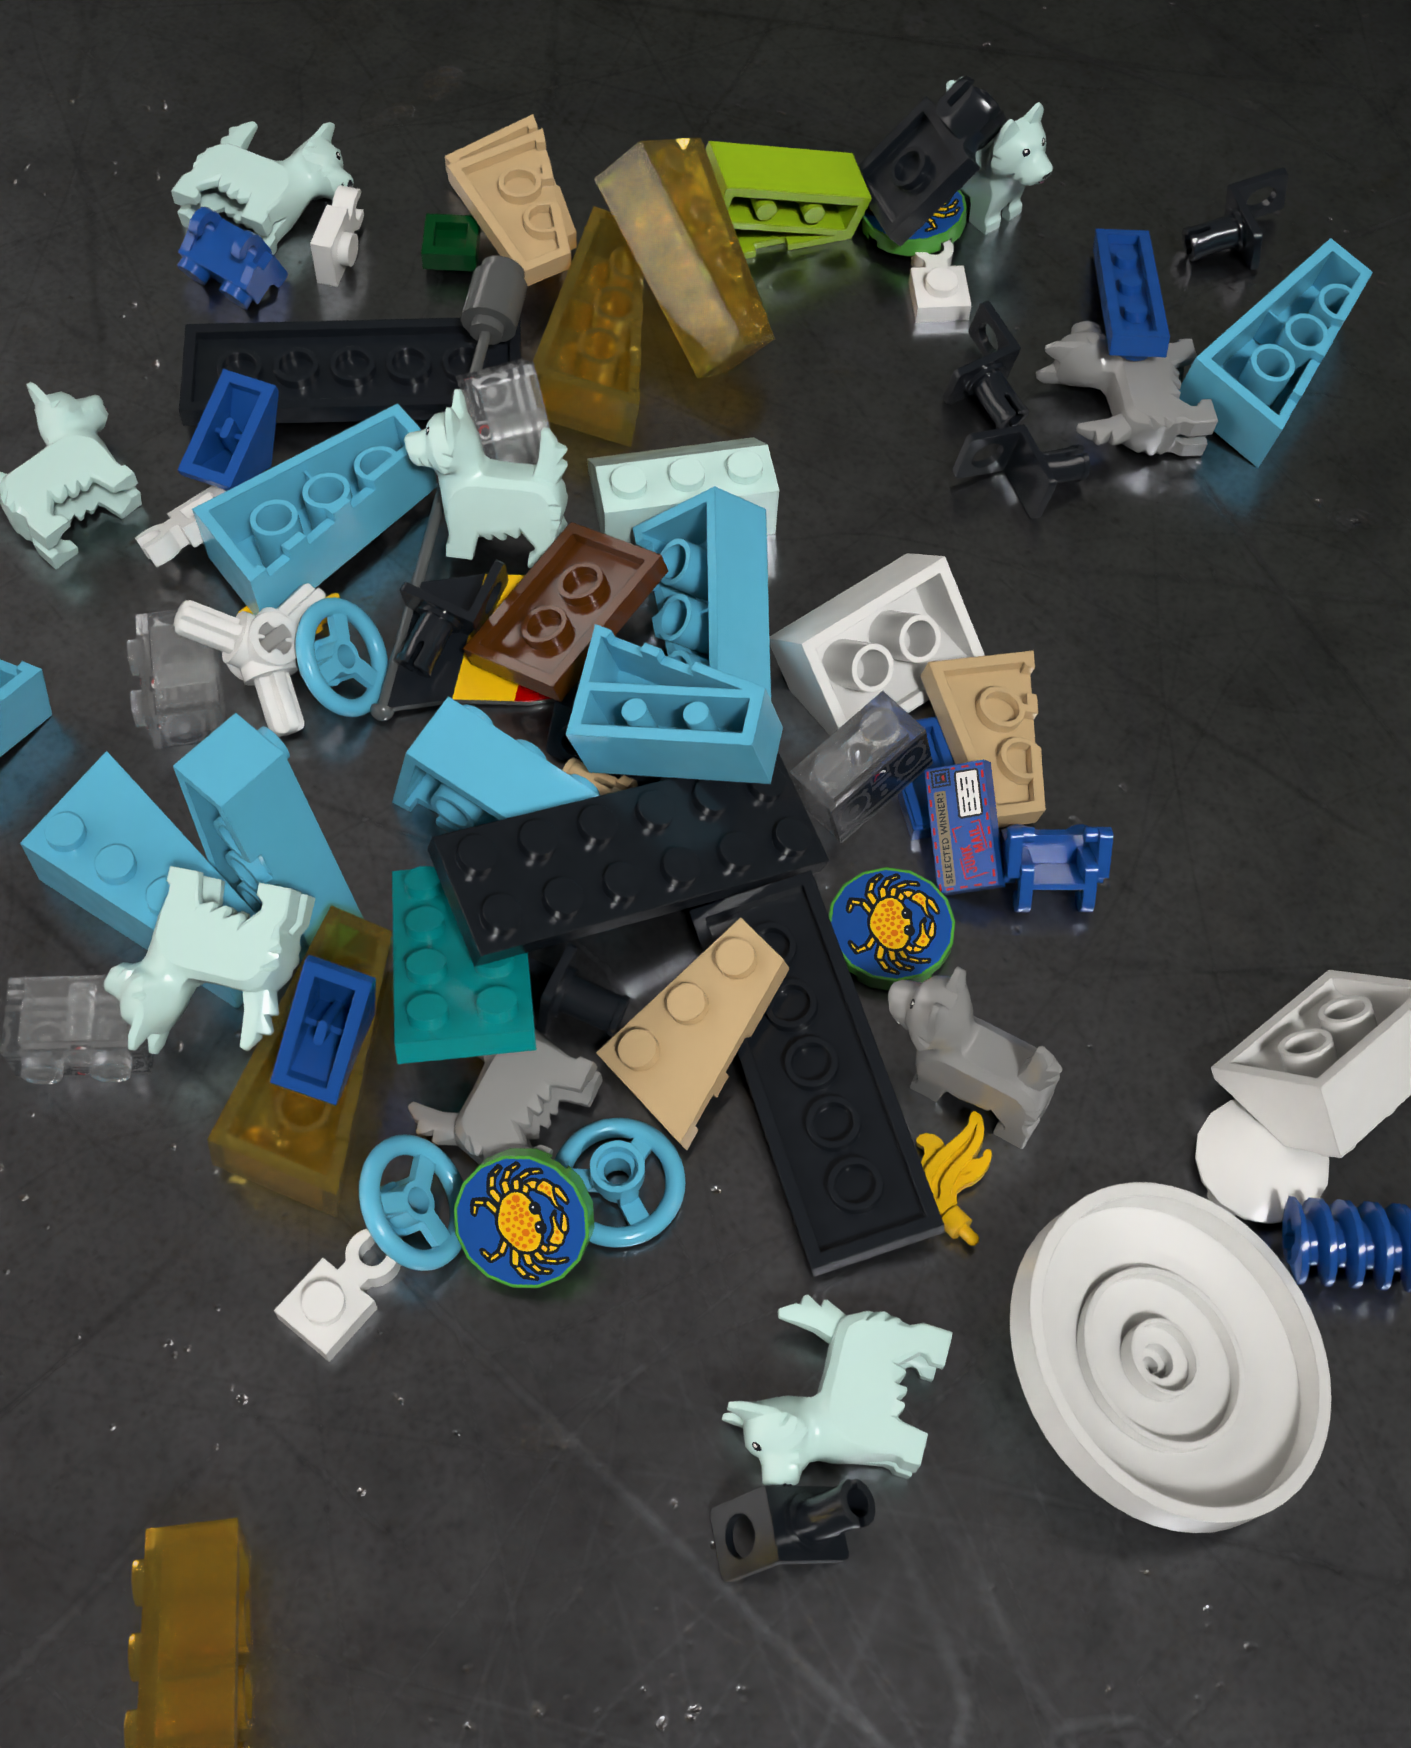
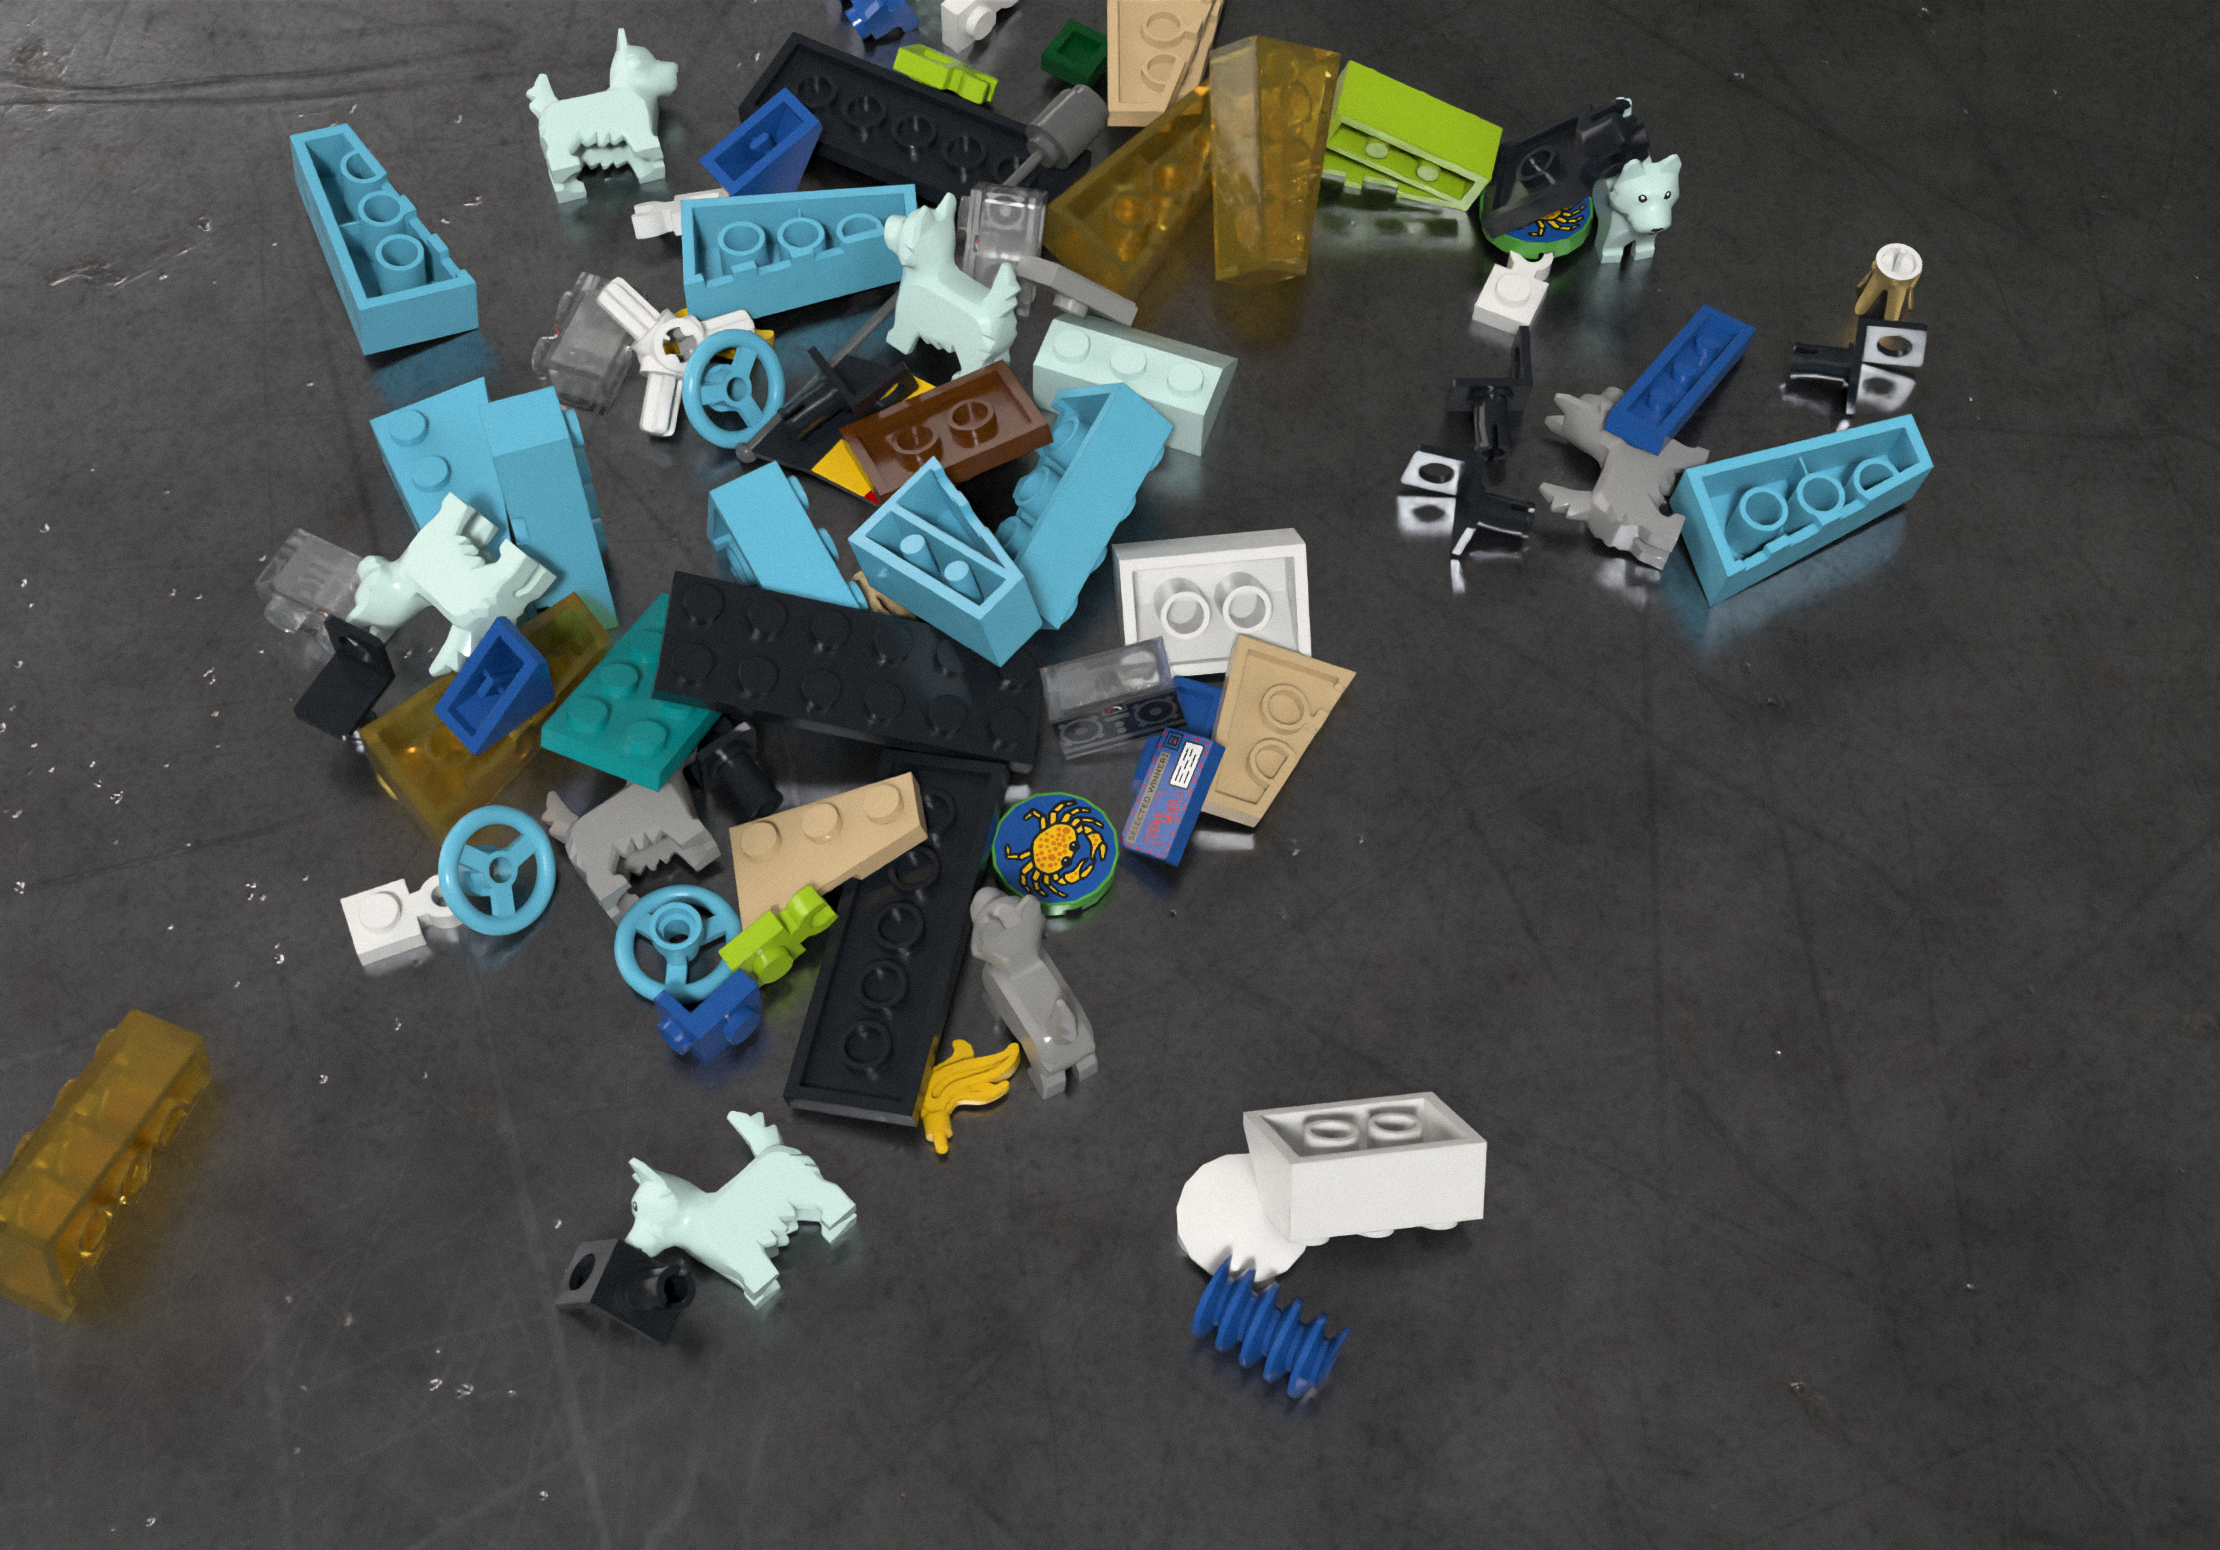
camera: 30 degrees right, 0 degrees up
tile [454,1148,595,1288] -> none
blue piece [1000,824,1113,913] -> none
white container [1010,1182,1332,1533] -> none
none -> black bracket [293,614,396,744]
none -> blue bracket [653,968,763,1065]
none -> lime plate [718,884,838,988]
none -> lime plate [893,43,999,105]
none -> light grey plate [1014,254,1138,327]
none -> piece [1855,243,1922,321]

